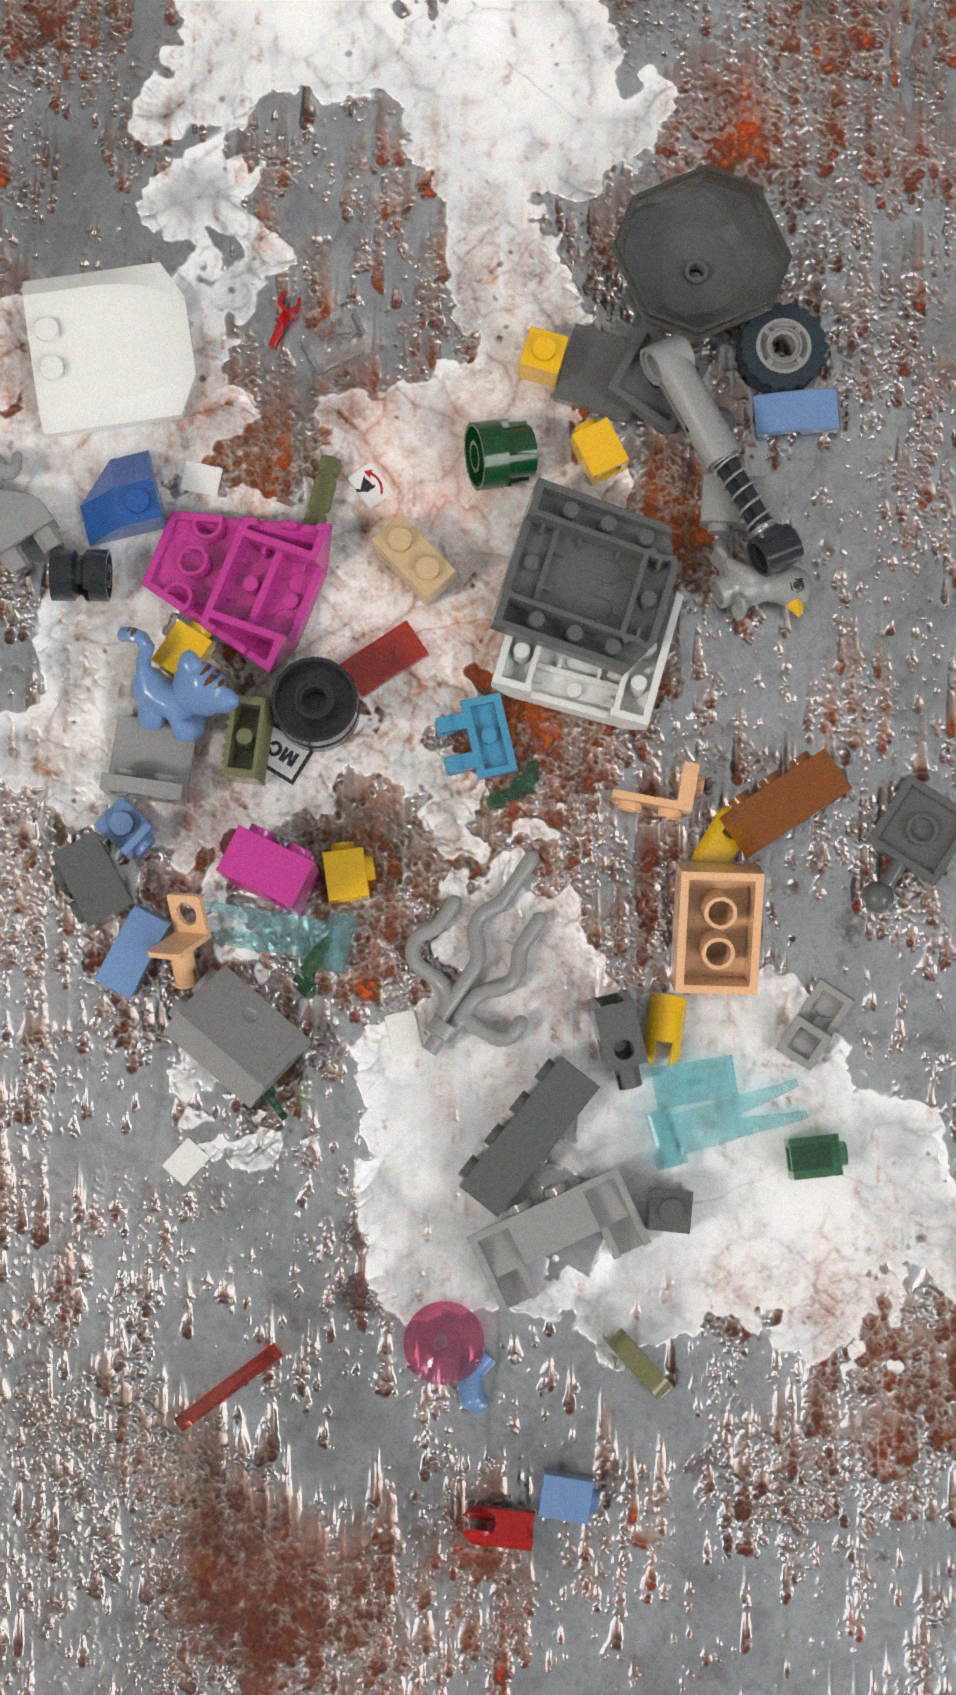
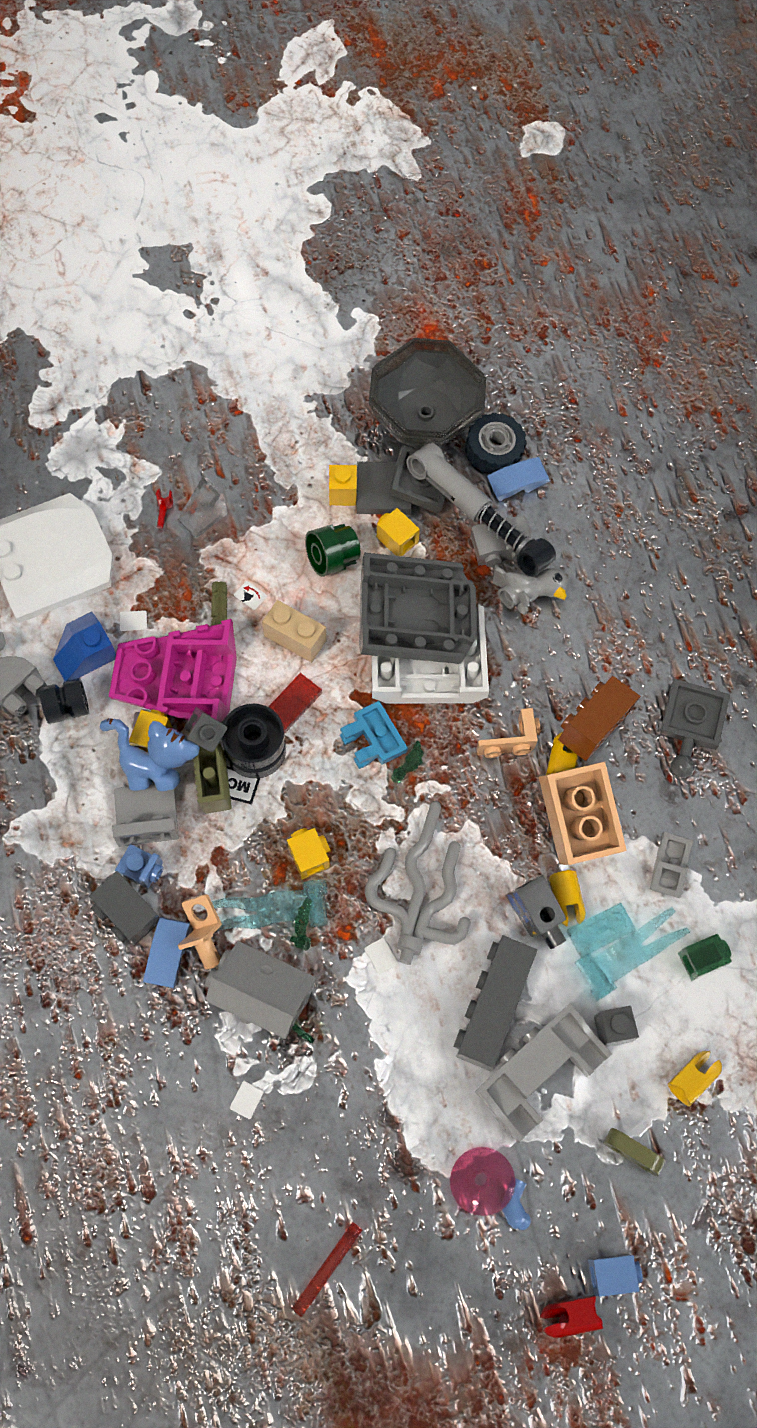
camera: 15 degrees left, 15 degrees down
dark pink brick [216,823,321,917] -> none
none -> dark grey bracket [181,707,227,752]
none -> yellow piece [667,1051,722,1106]

